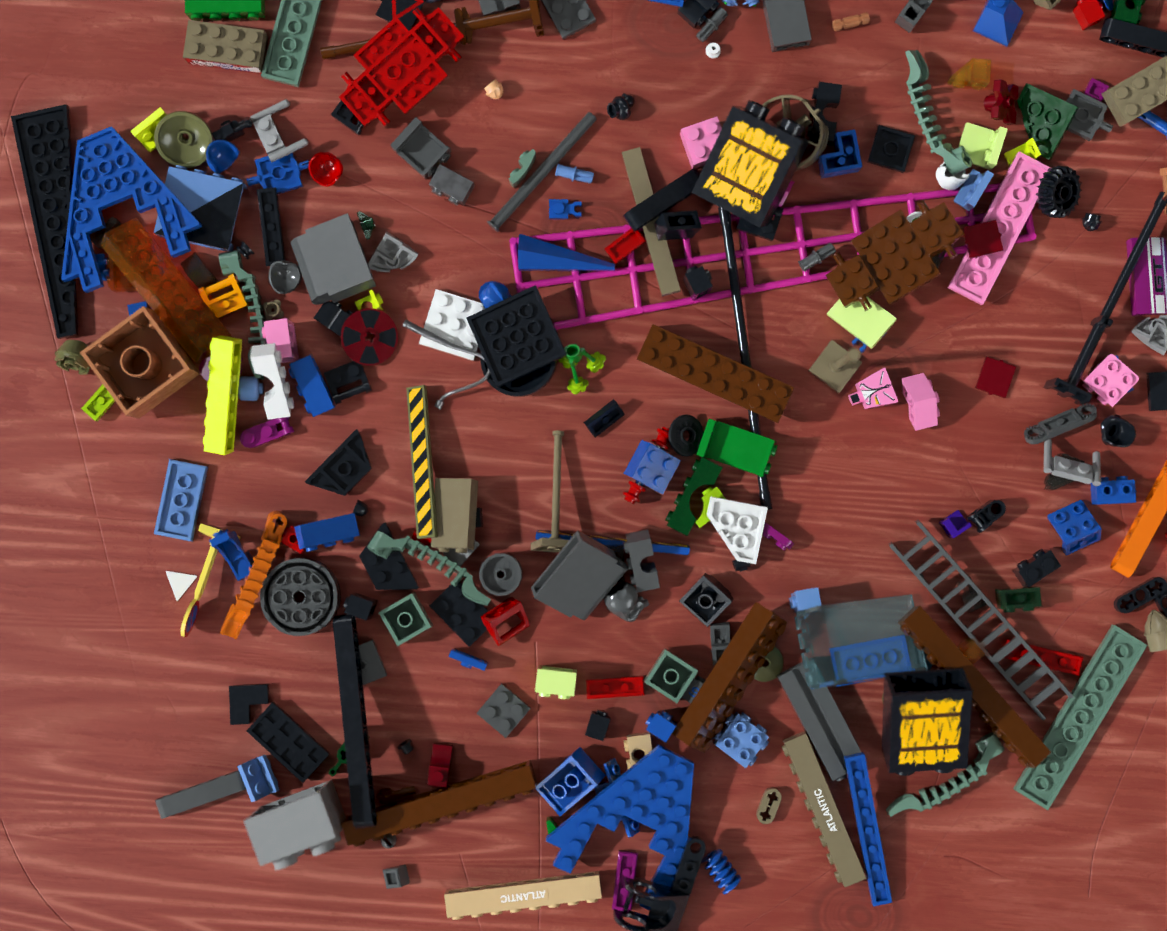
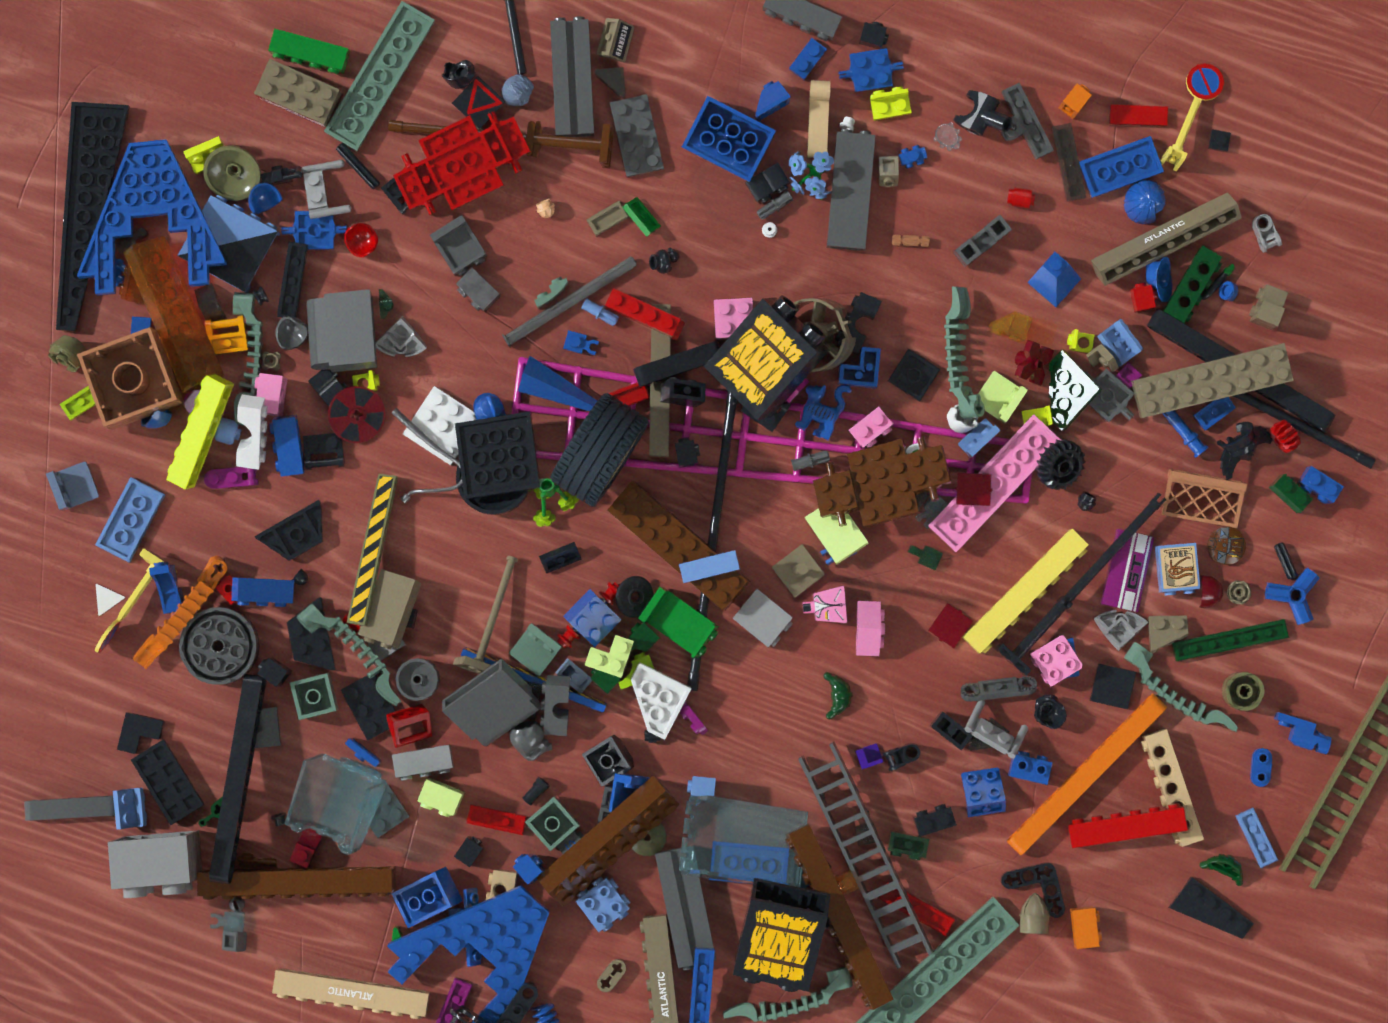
camera: 10 degrees right, 0 degrees up
none -> sand blue bracket [46,462,99,510]
none -> blue helmet [141,409,172,428]
none -> clear light blue plate [210,911,245,932]
none -> clear light blue windscreen [285,754,388,854]
none -> black axle [336,143,380,190]
none -> light grey brick [392,744,454,780]
none -> sand green bracket [509,623,562,676]
none -> black pin [522,776,550,805]
none -> black wheel [550,393,649,507]
none -> sand blue slope [555,658,592,693]
none -> yellowish green brick [585,635,634,678]
none -> dark tan tile [586,201,629,237]
none -> red brick [605,288,685,340]
none -> blue bracket [609,773,649,812]
none -> green plate [622,197,661,237]
none -> medium blue tile [679,550,740,583]
none -> light grey brick [733,589,793,647]
none -> blue animal [795,385,852,441]
none -> dark green piece [823,672,853,720]
none -> bright pink bracket [848,407,894,448]
none -> clear green plate [907,545,943,571]
none -> clear light blue plate [915,495,949,529]
none -> black brick [930,711,973,751]
none -> light yellow brick [962,529,1088,654]
none -> neon yellow bracket [1067,329,1095,353]
none -> dark tan bracket [1086,344,1119,372]
none -> medium blue bracket [1097,319,1143,367]

